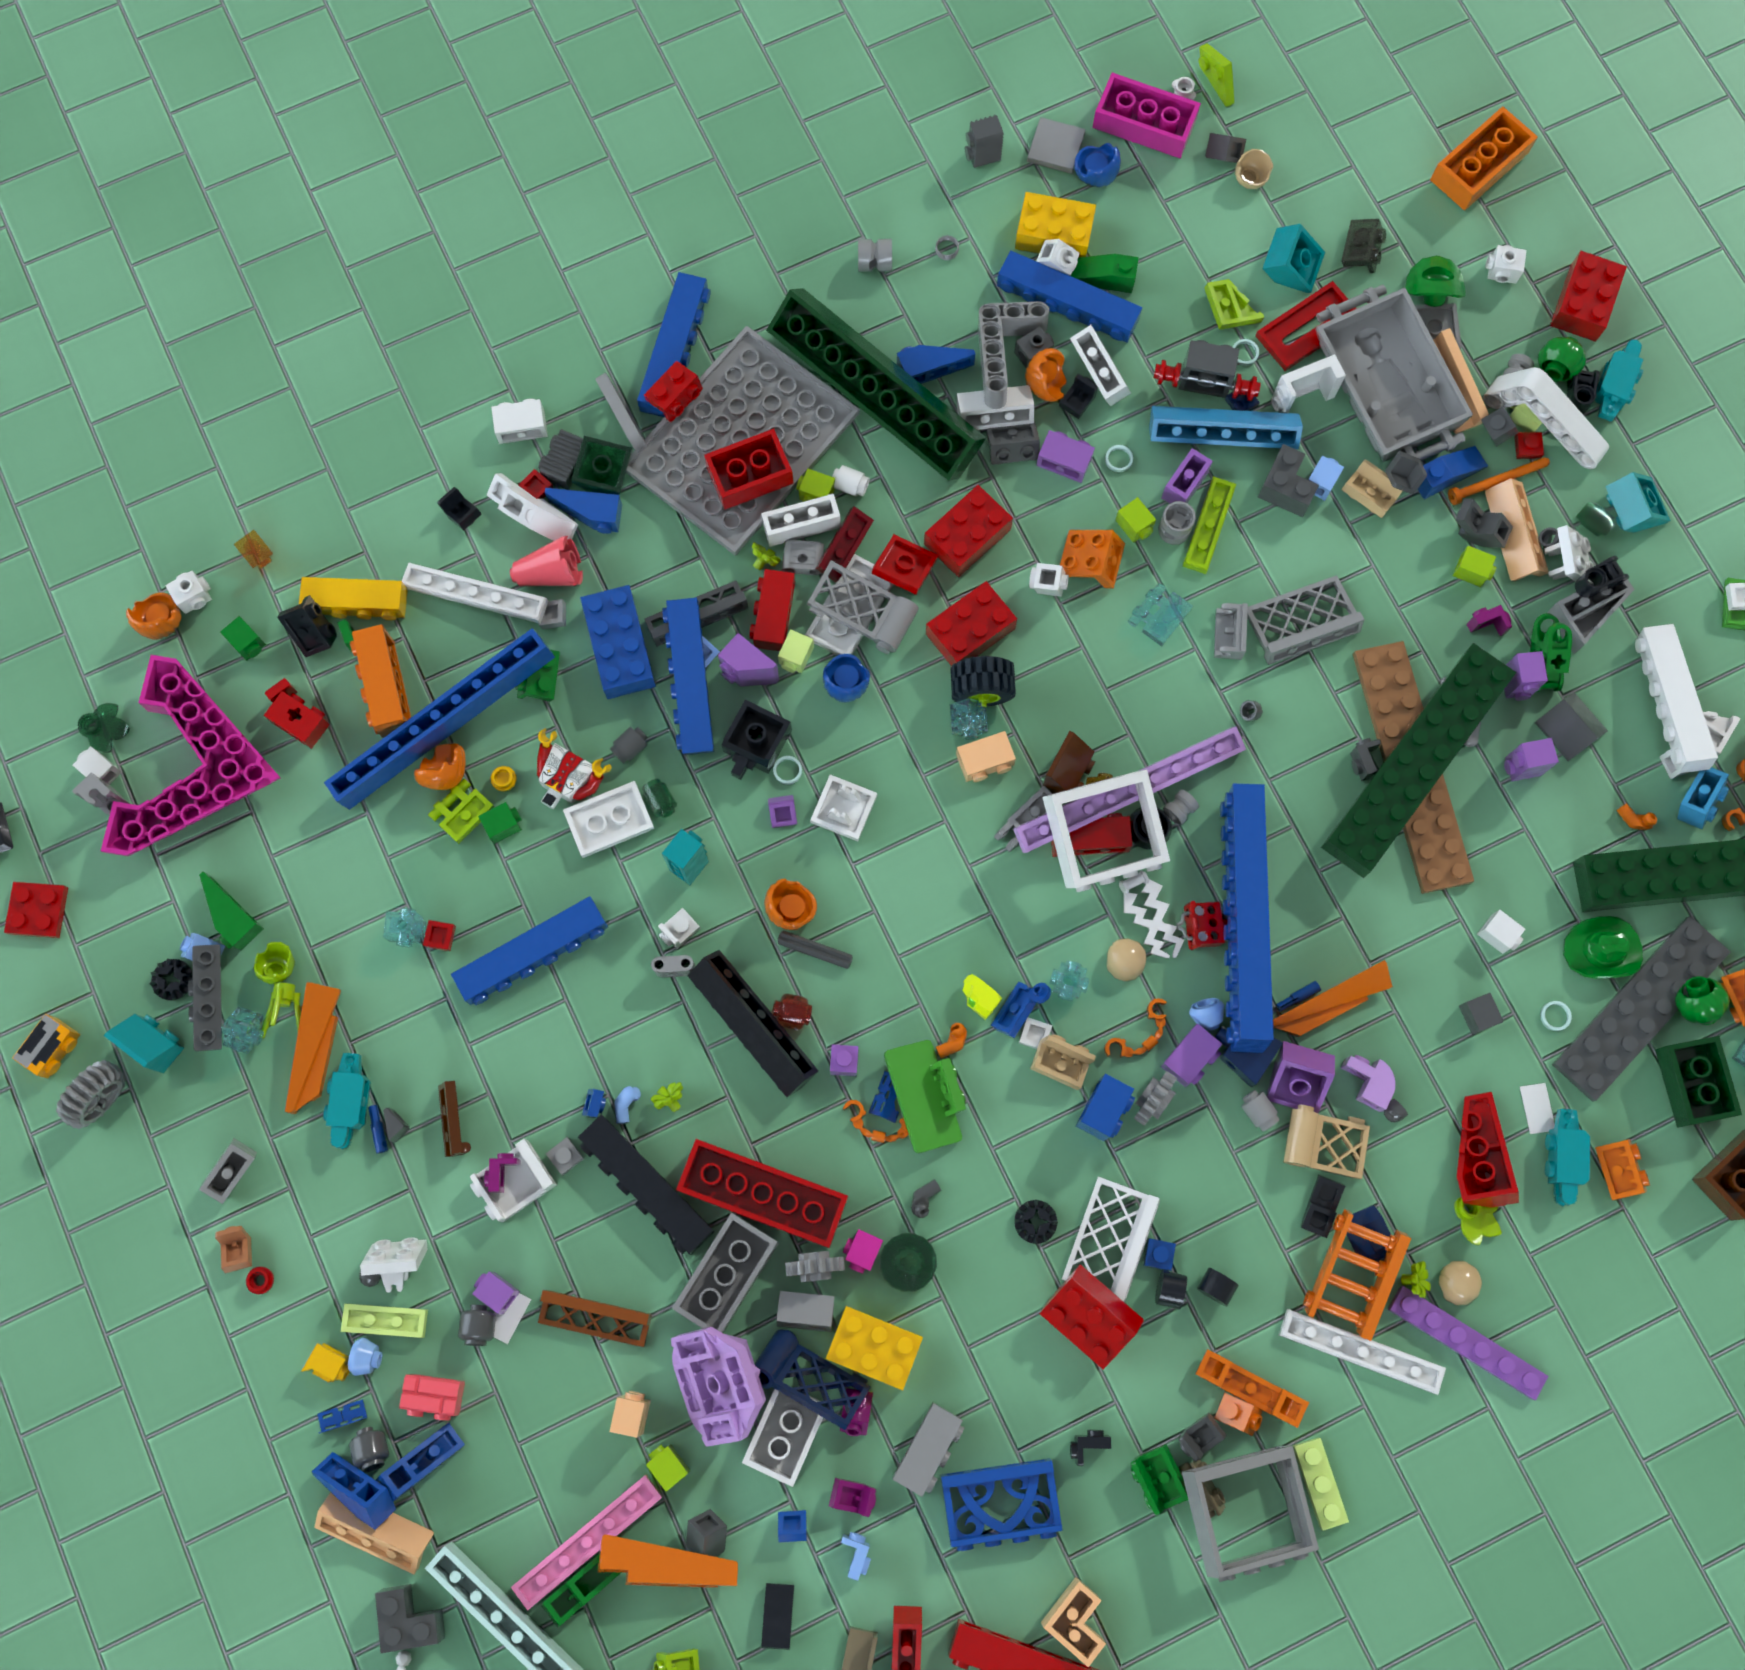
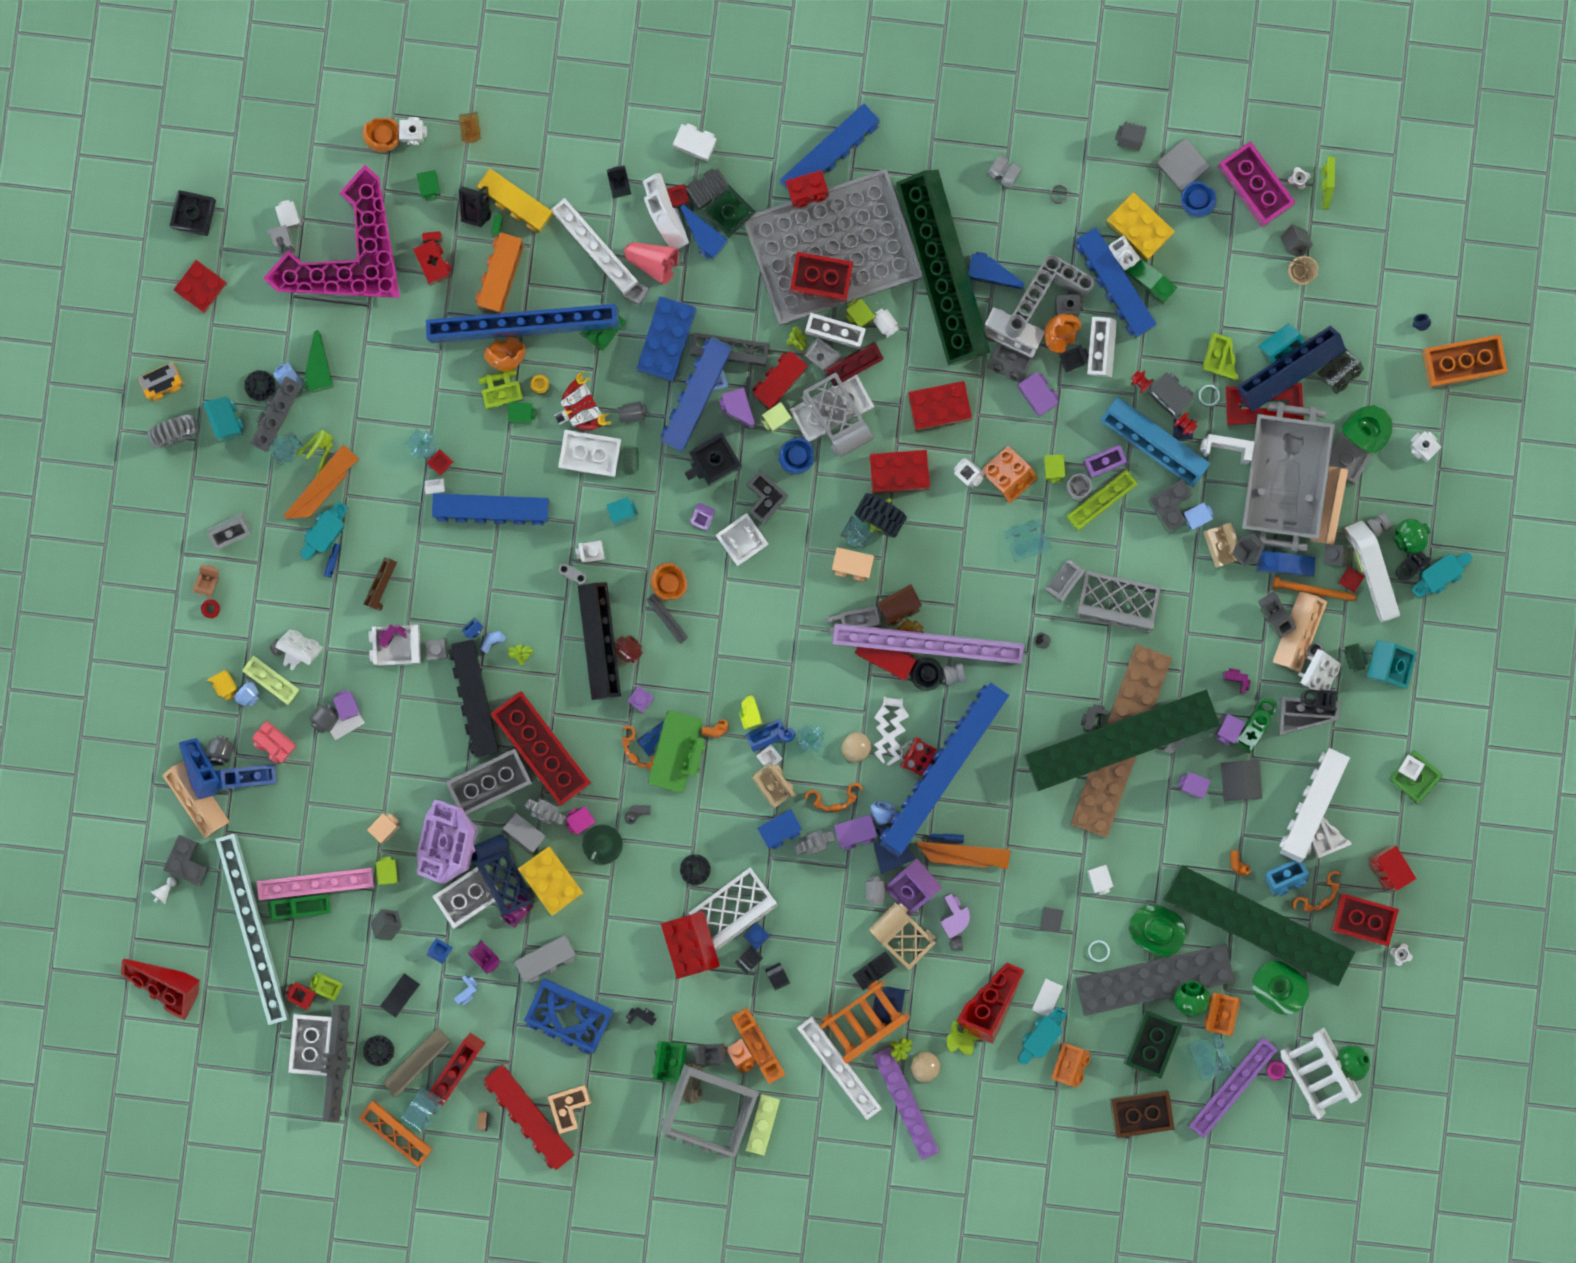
camera: 30 degrees right, 10 degrees up
clear green plate [78,703,130,753] -> none
lime hair [253,942,295,984] -> none
blue piece [317,1399,367,1434] -> none
dark grey slope [383,1108,410,1142] -> none
dark orange fence [538,1290,652,1347] -> none
light grey beam [595,372,647,451] -> none
orange wedge [598,1534,738,1588] -> none
light aqua piece [773,756,802,785] -> none
red plate [871,534,938,595] -> none
white window [1043,770,1170,892] -> none
light aqua piece [1105,445,1133,473] -> none
lime brick [1452,546,1496,587] -> none
red brick [1550,250,1627,342] -> none
none -> white tile [425,478,445,494]
none -> dark grey brick [747,470,788,526]
none -> dark blue brick [1236,325,1346,412]
none -> dark blue plate [1412,314,1431,331]

